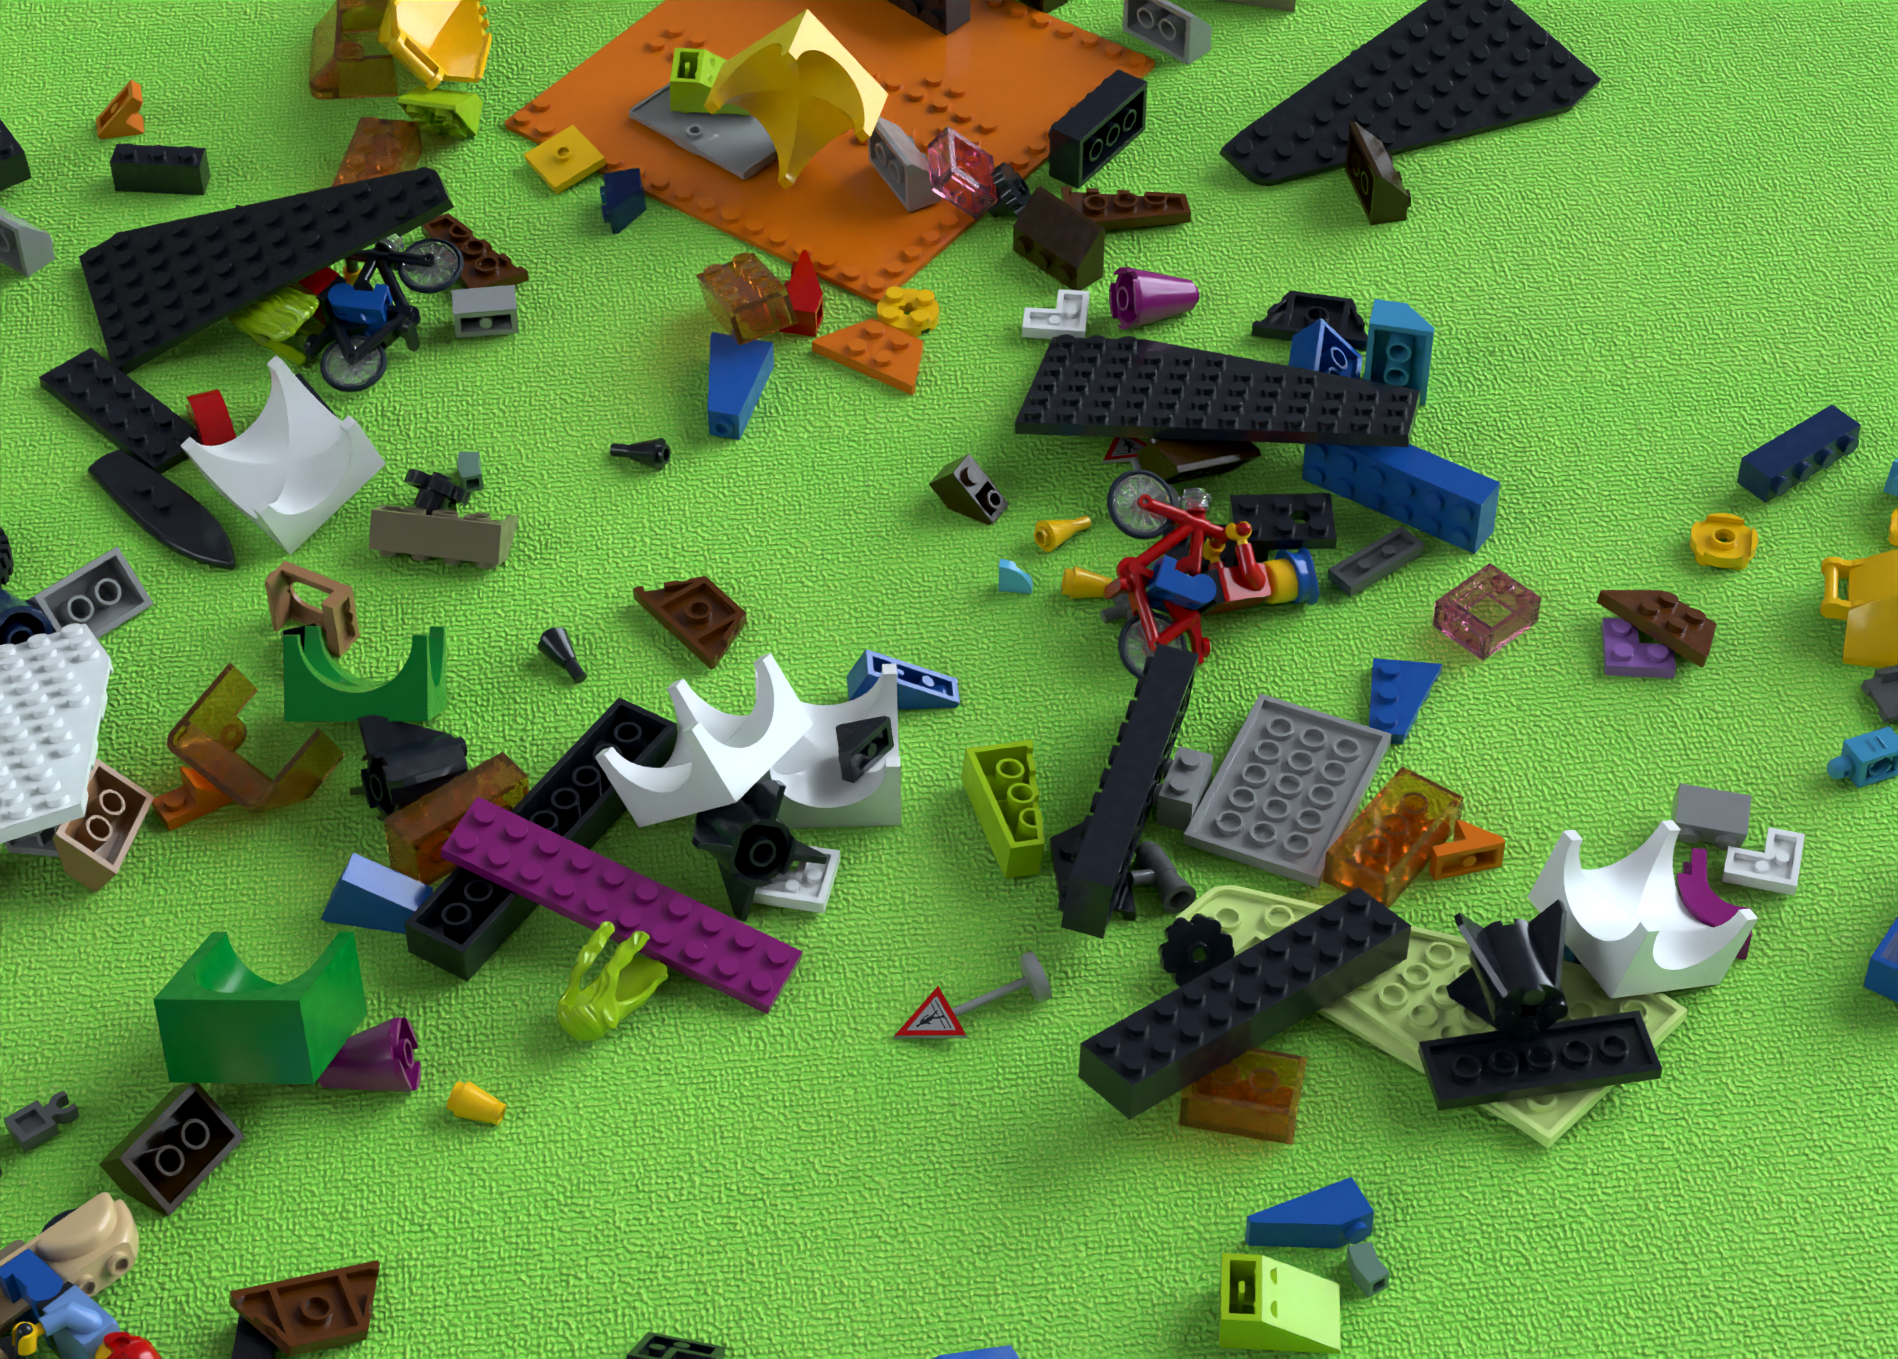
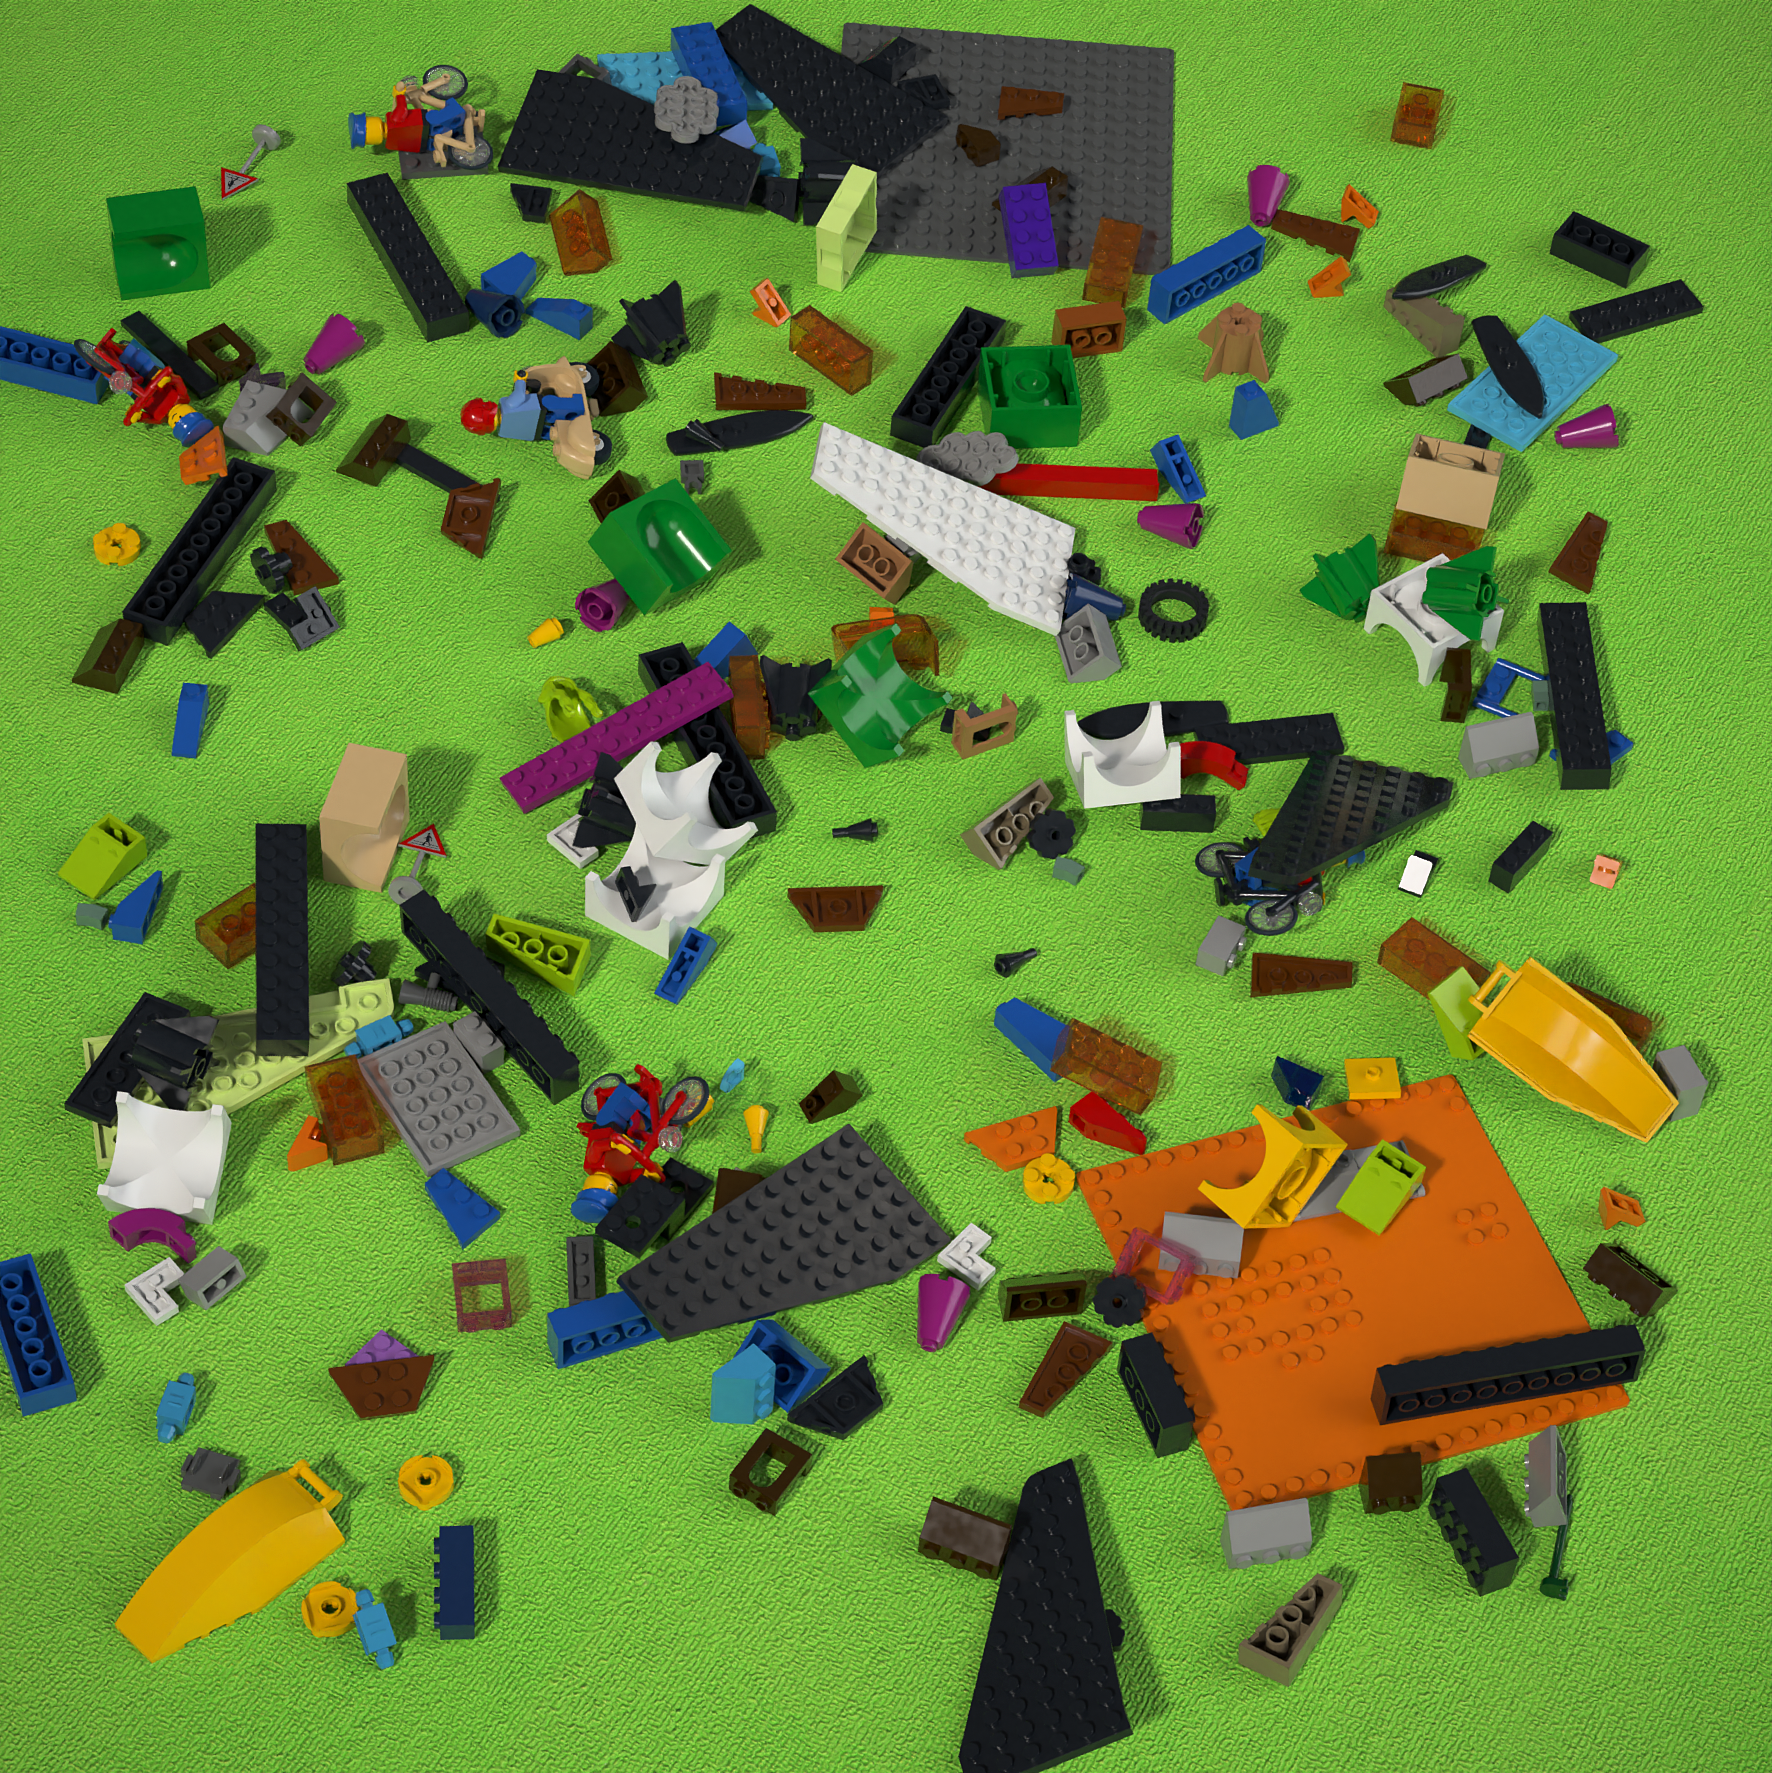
camera: 120 degrees right, 5 degrees up
none -> tan piece [319,743,410,893]
none -> dark azure piece [344,1015,414,1060]
none -> dark brown panel [729,1428,812,1516]

